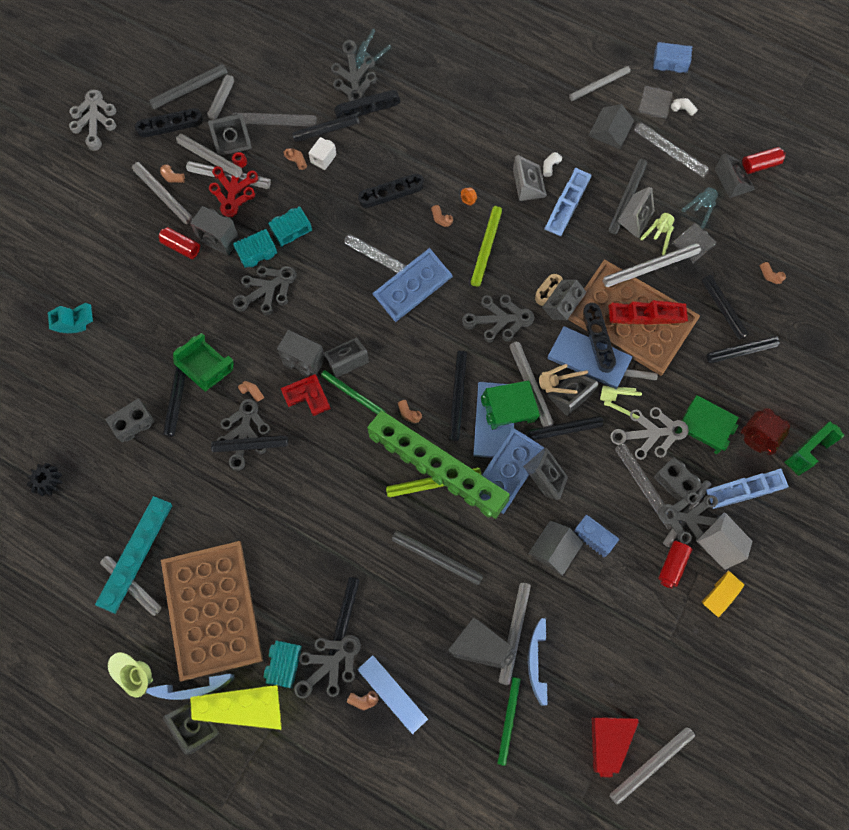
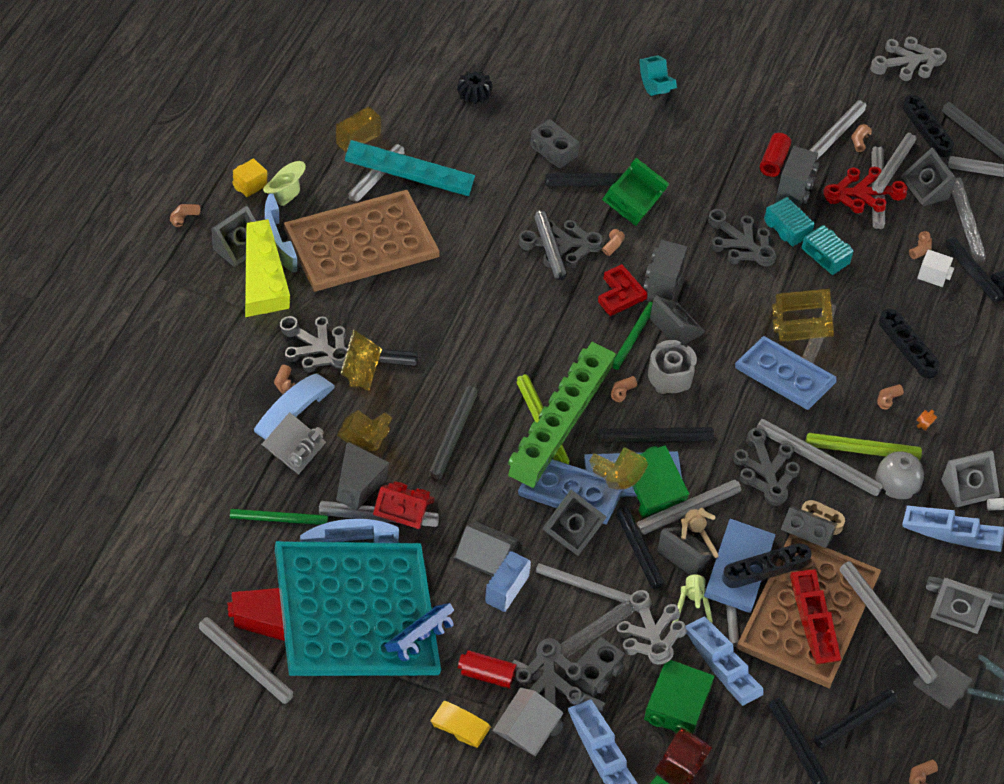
camera: 75 degrees right, 20 degrees down
teal brick [264,641,302,688] -> none
yellowish green plant [640,213,675,255] -> none
none -> nougat arm [170,204,200,227]
none -> yellow brick [232,158,267,197]
none -> light grey hinge [261,412,326,475]
none -> teal plate [274,541,441,676]
none -> clear yellow brick [336,107,381,153]
none -> clear yellow brick [337,410,392,451]
none -> clear yellow hinge [340,330,382,391]
none -> red bracket [373,481,435,529]
none -> plate [384,603,454,661]
none -> light grey bar [536,563,631,604]
none -> clear yellow brick [589,447,648,490]
none -> light grey brick [648,340,697,394]
none -> light blue slope [685,616,763,706]
none -> light grey axle [757,419,883,496]
none -> clear yellow window [772,289,834,341]
none -> light grey cylinder [875,451,924,499]

